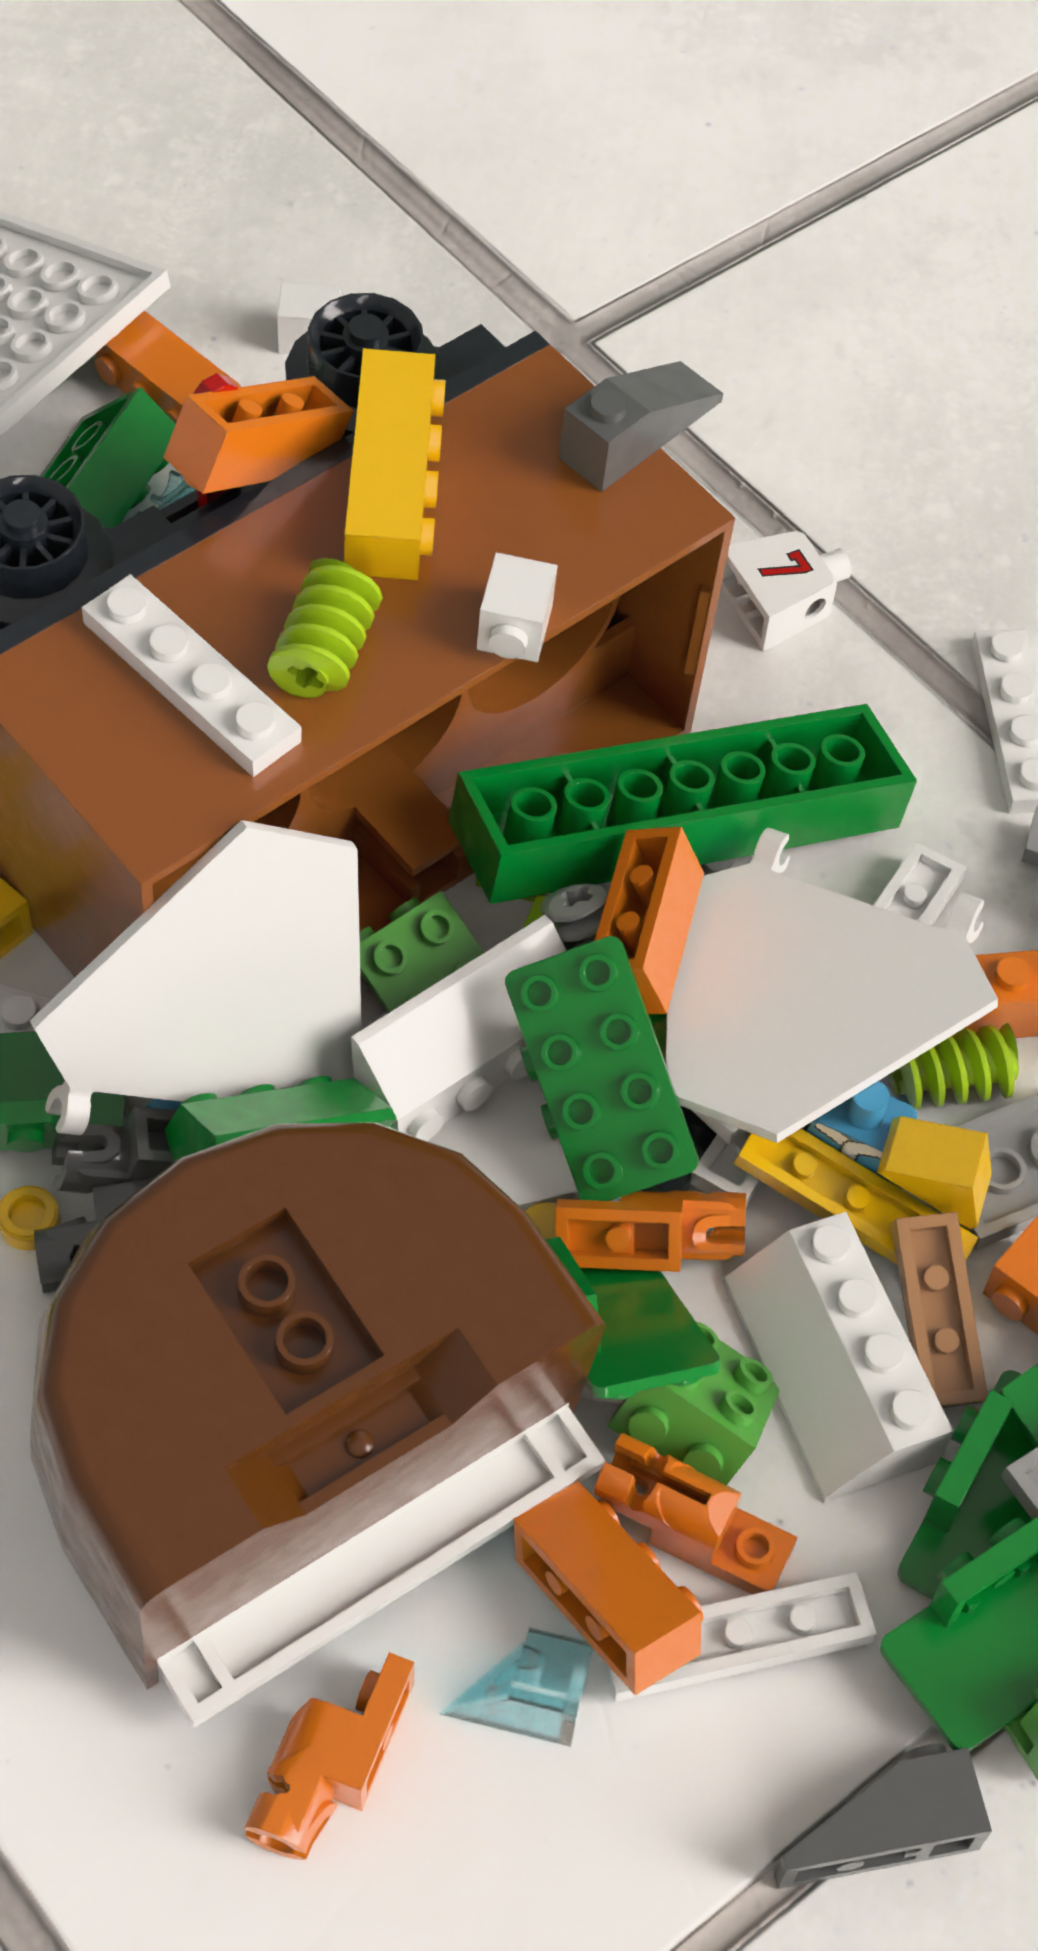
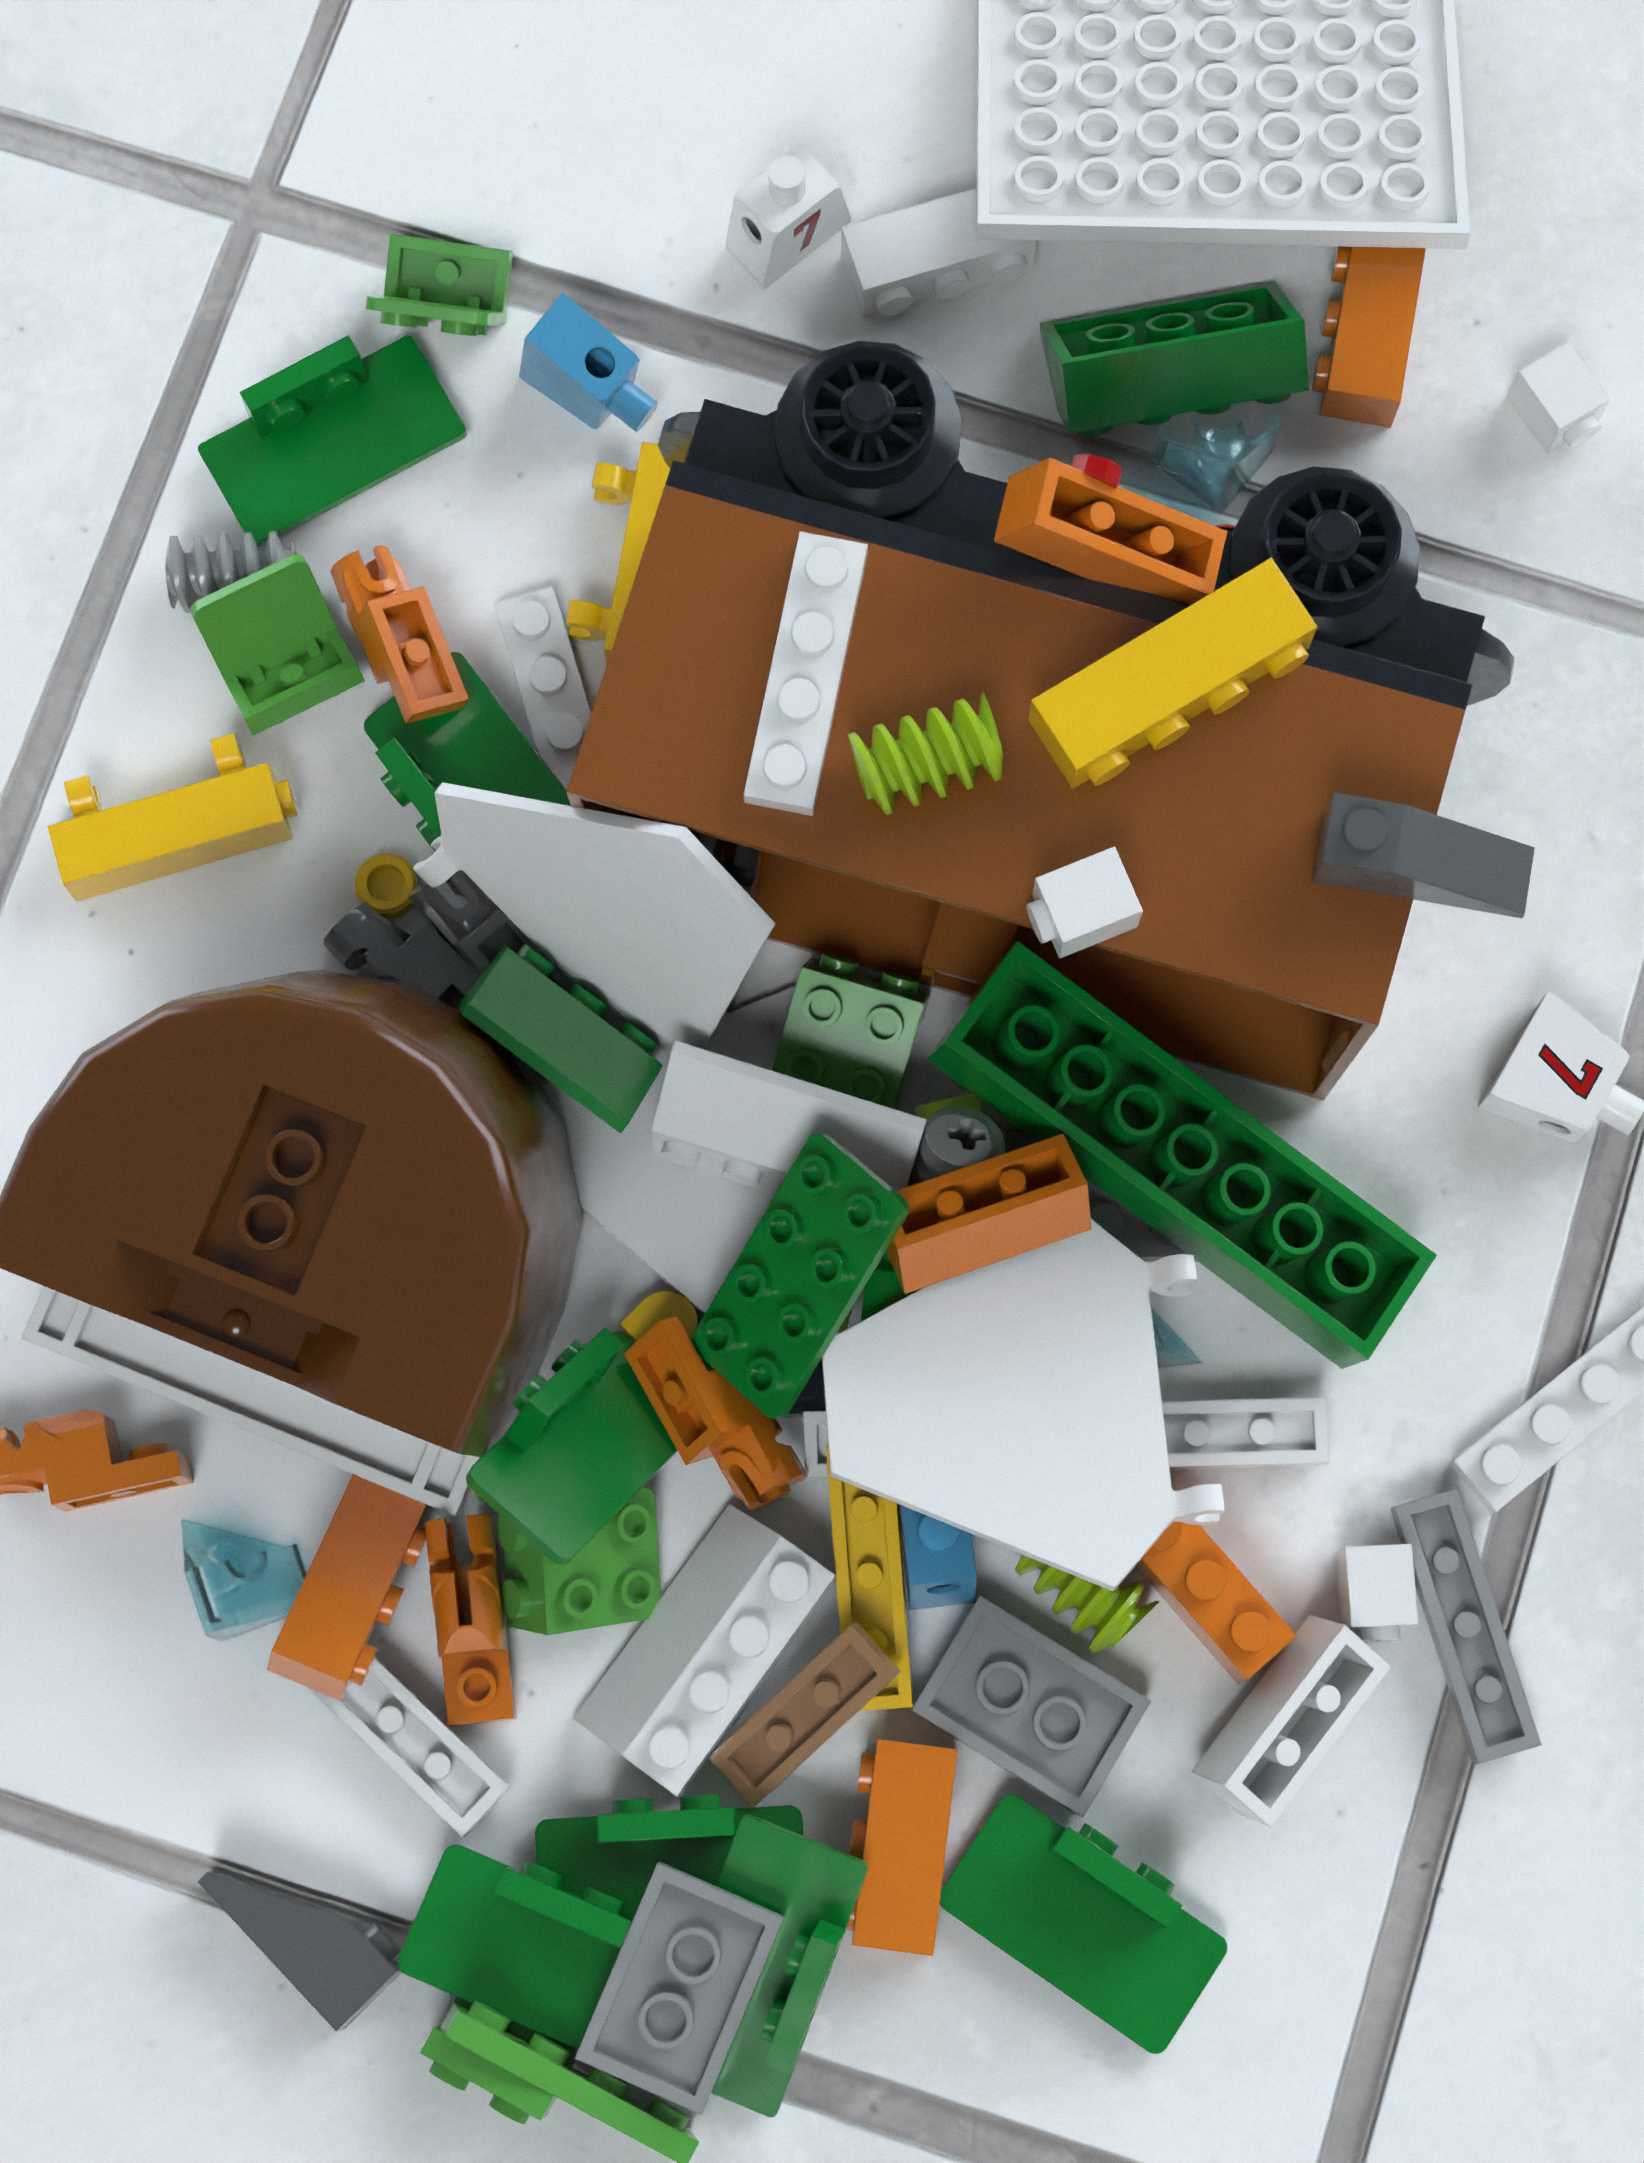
camera: 60 degrees right, 20 degrees up
yellow slope [877,1116,992,1229] -> none

